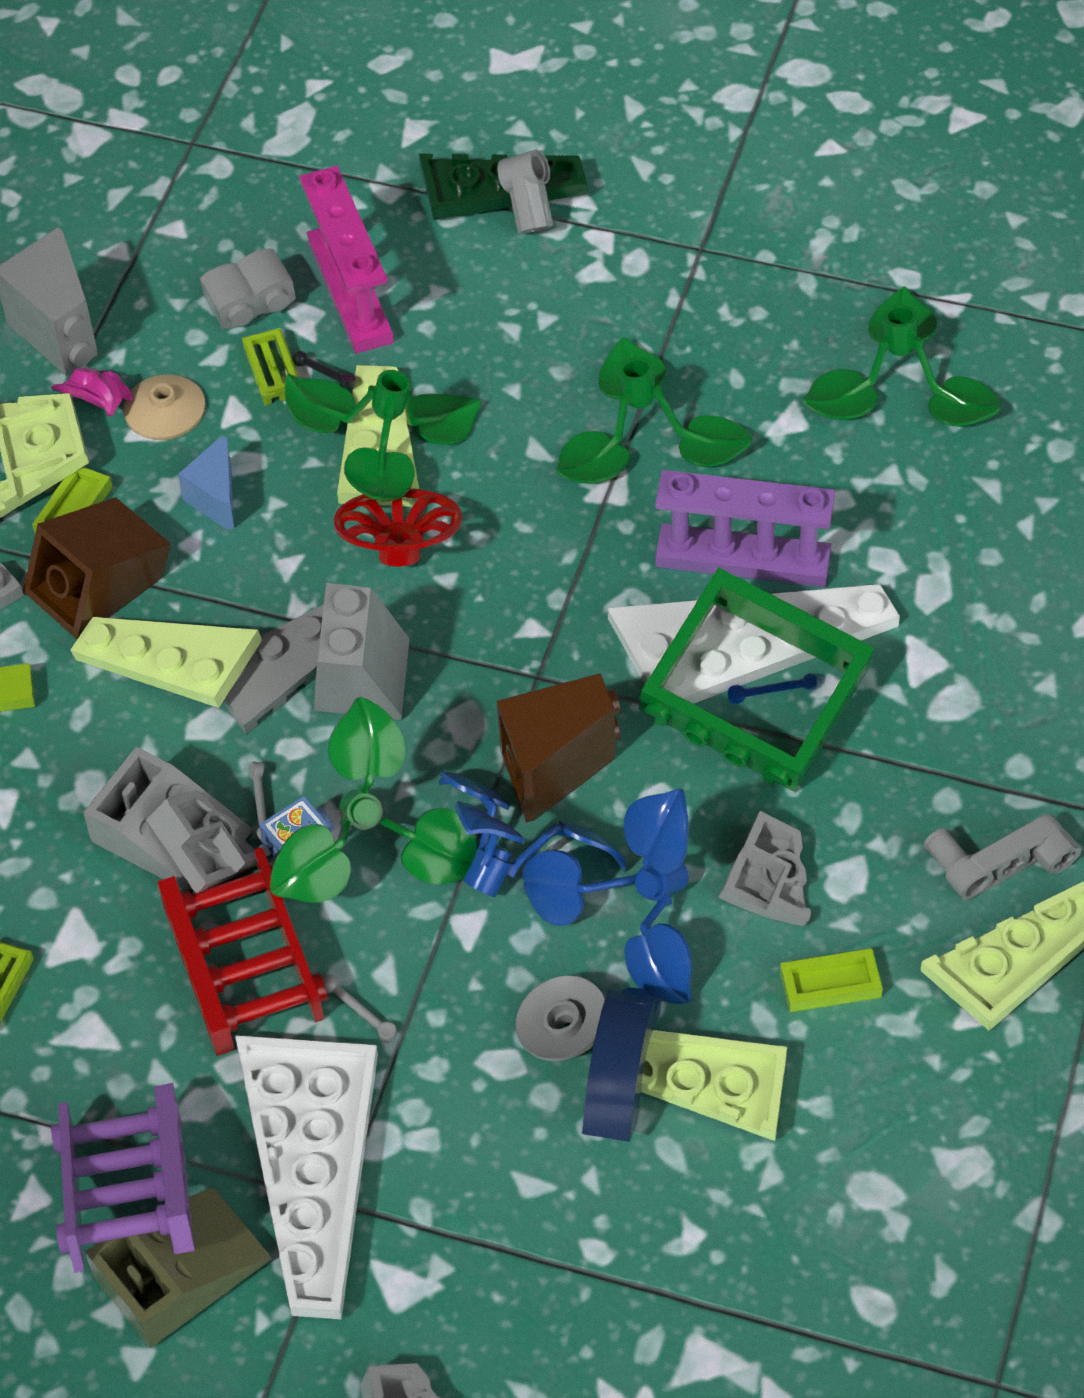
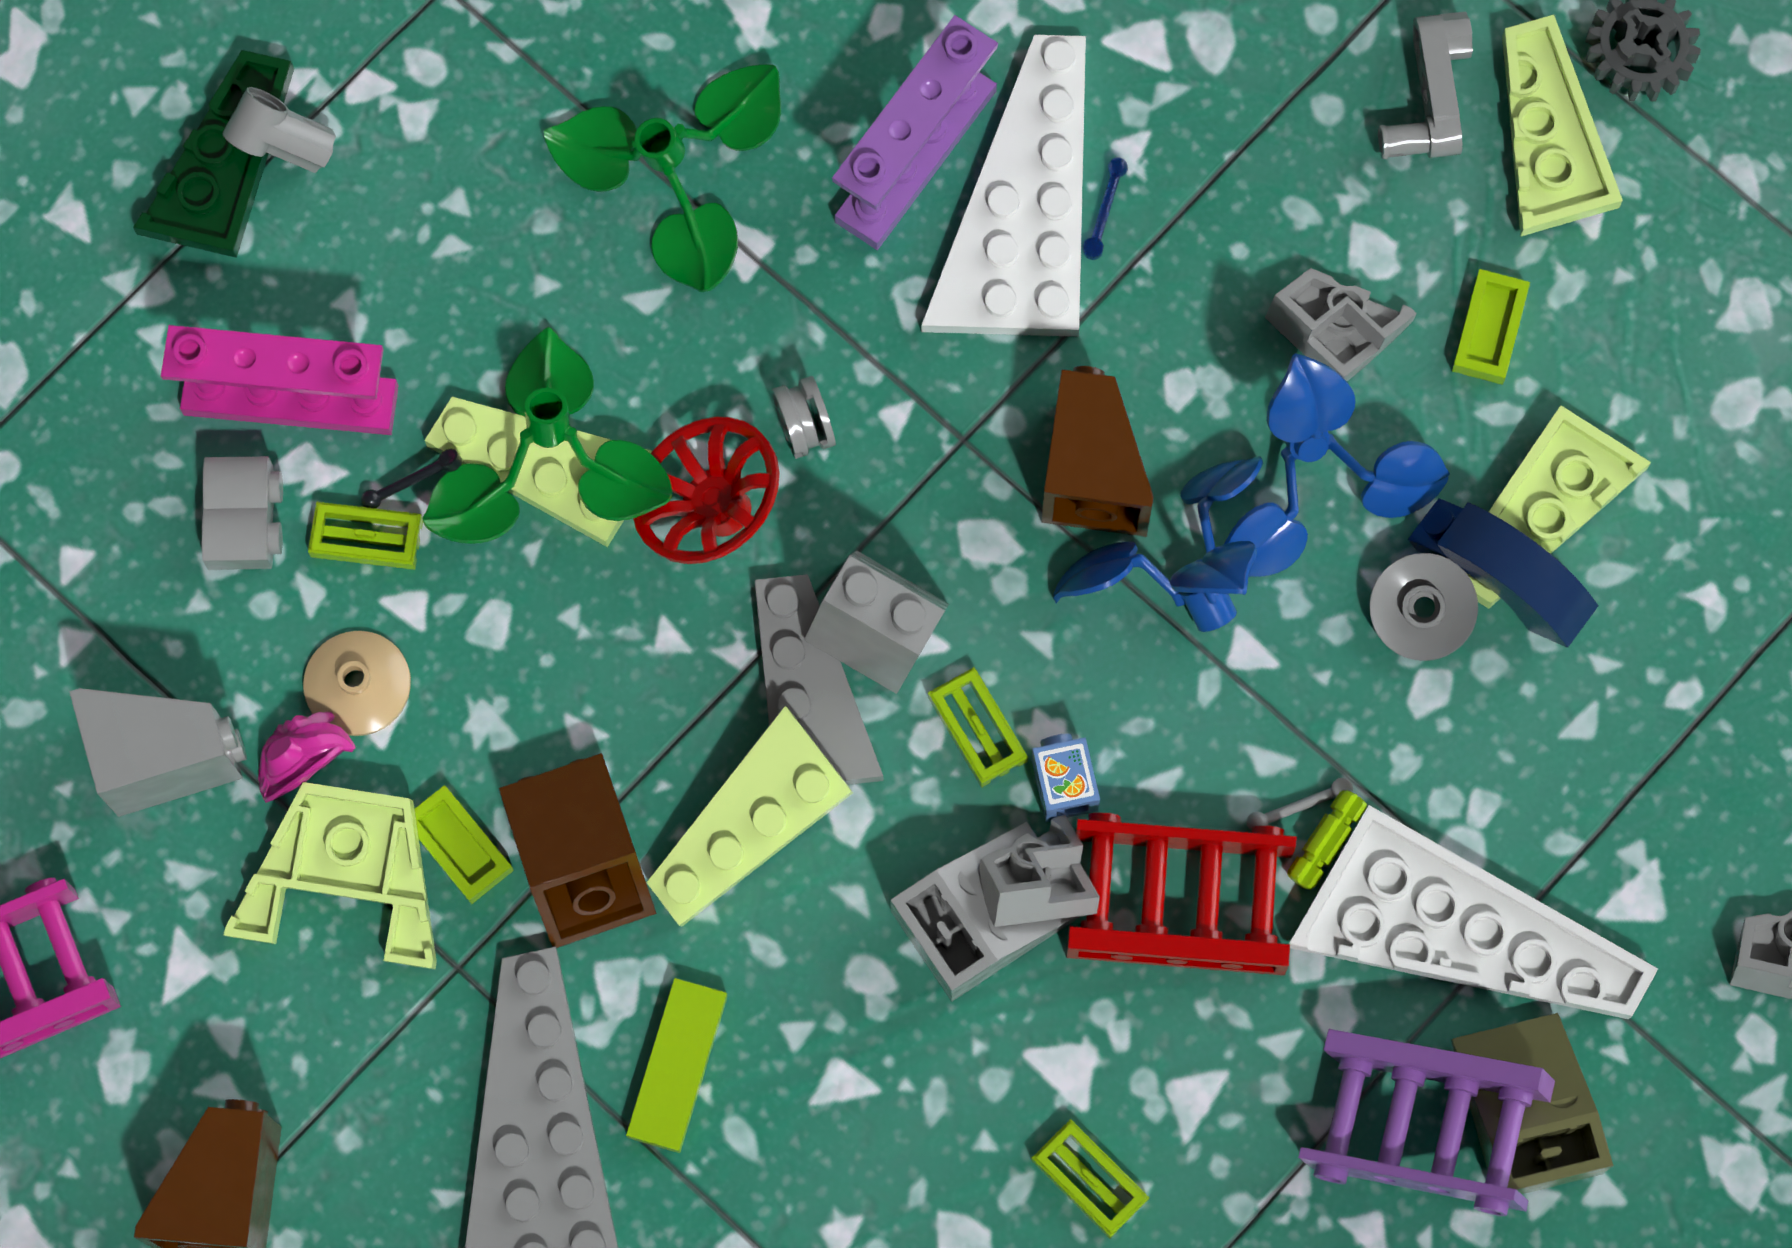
camera: 65 degrees left, 20 degrees up
medium blue slope [178,437,234,529] -> none
light grey hinge [249,761,267,843] -> none
green plant [270,697,478,903] -> none
green window [639,567,875,793] -> none
none -> light grey wheel [771,376,836,459]
none -> lime tile [928,667,1028,788]
none -> lime axle [1287,790,1367,890]

